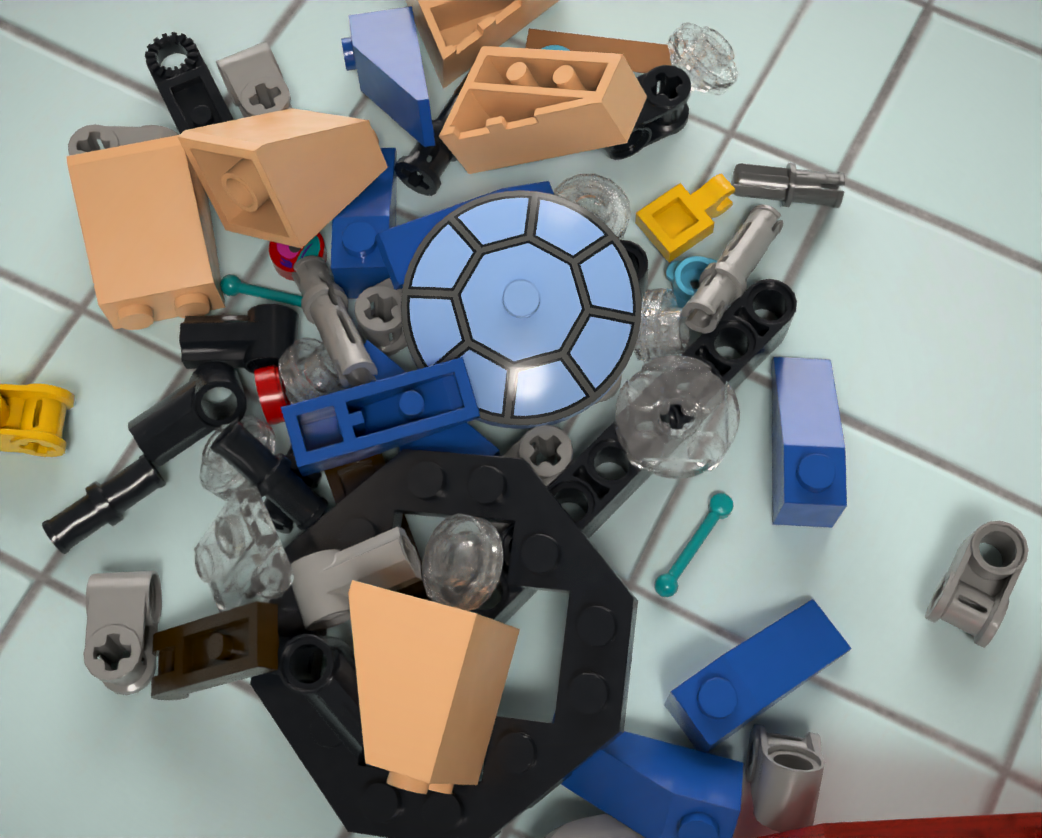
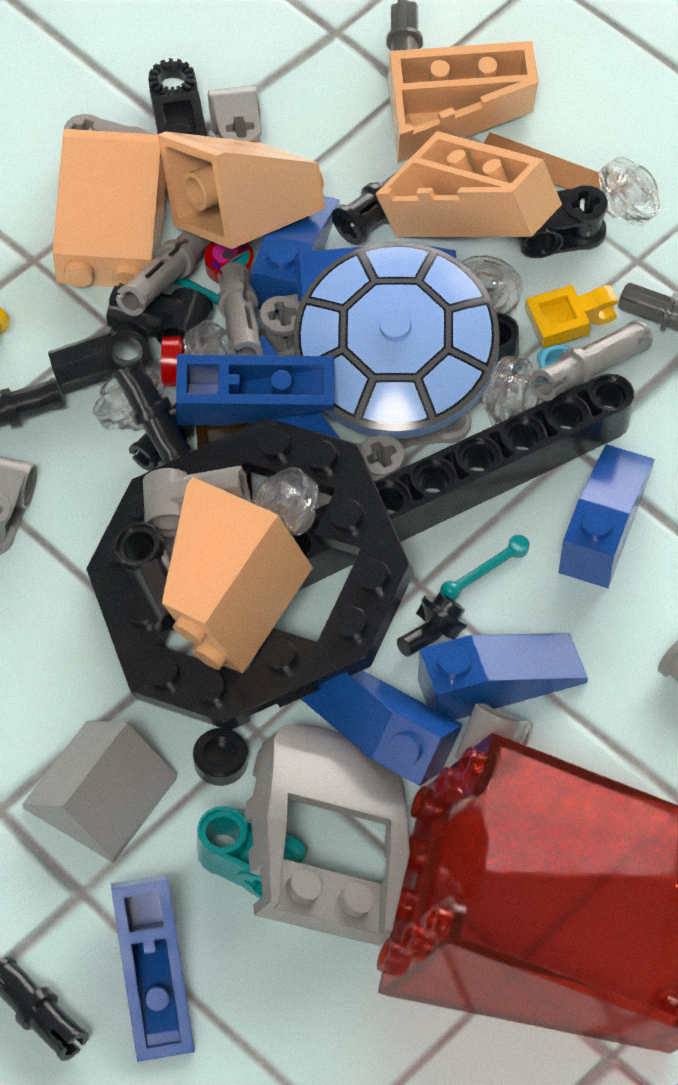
camera: 15 degrees right, 10 degrees down
dark brown plate [151,601,279,700] -> none
clear plate [194,486,294,612] -> none
slope [341,6,435,147] -> none
clear plate [614,355,740,479] -> none
none -> light grey pin [116,231,212,316]
none -> black plate [397,592,468,657]

